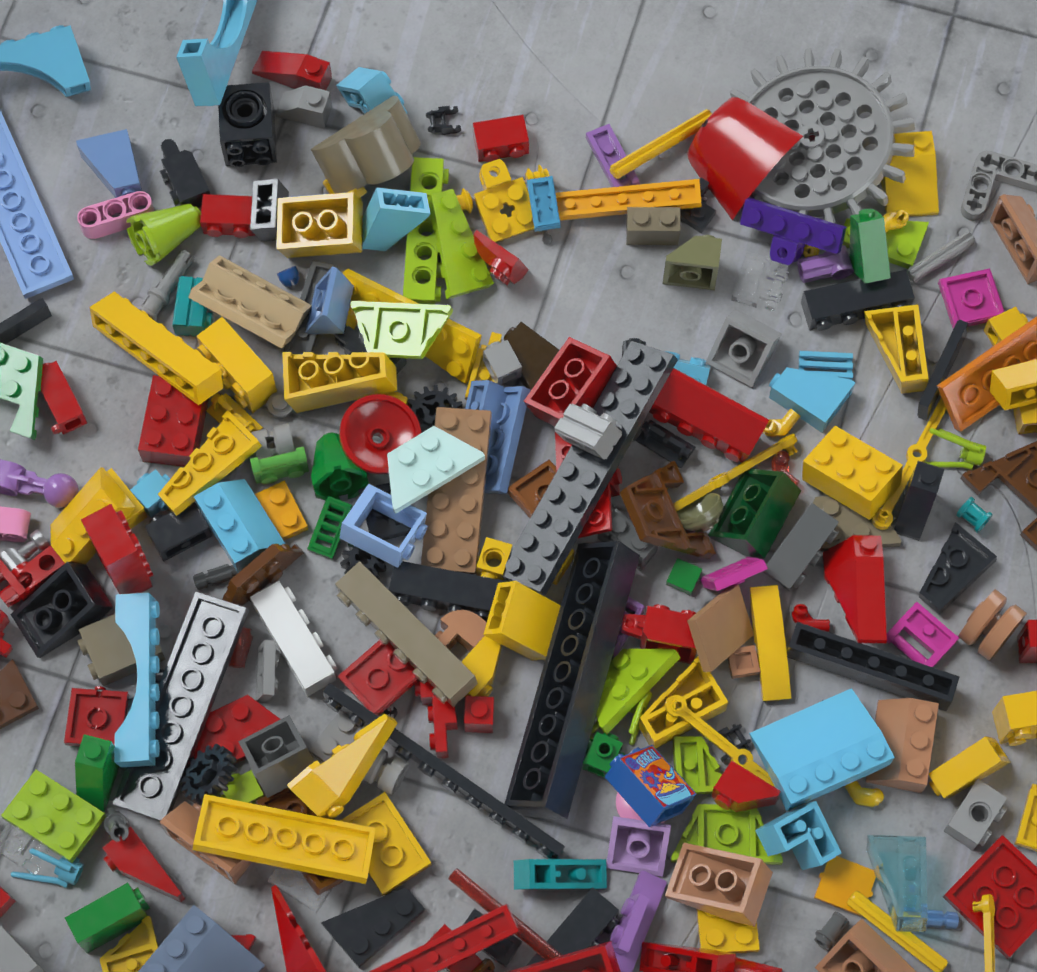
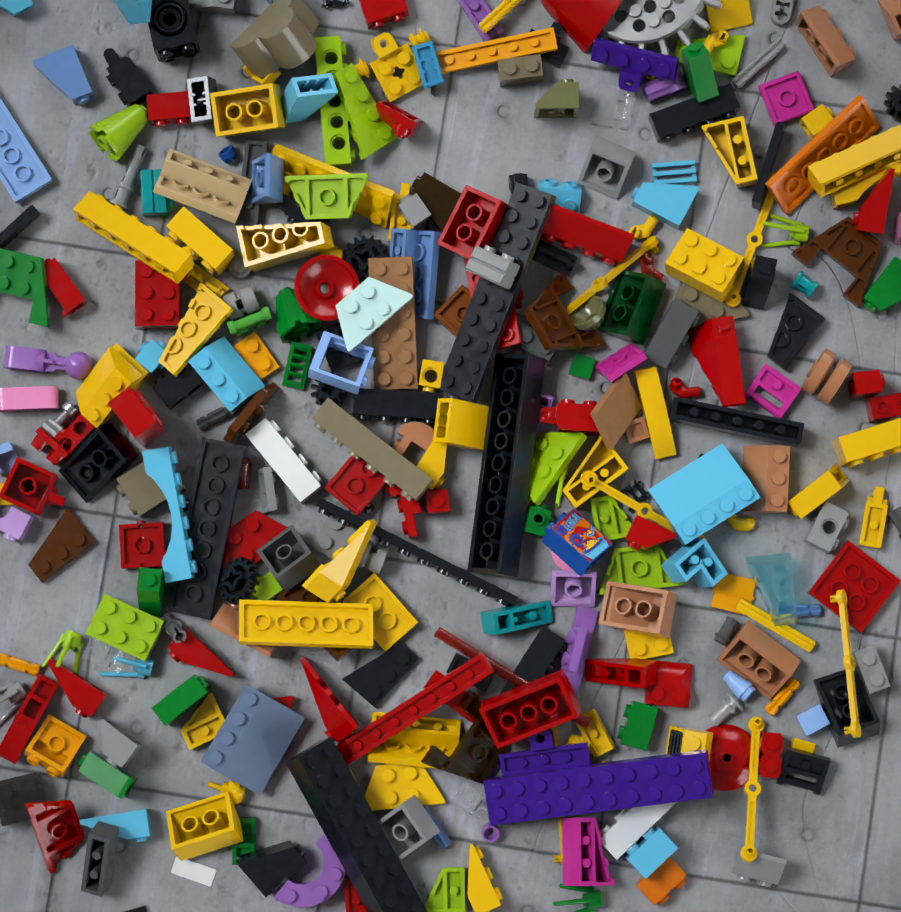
camera: 10 degrees left, 15 degrees up
bright pink beam [77,191,155,239] -> none

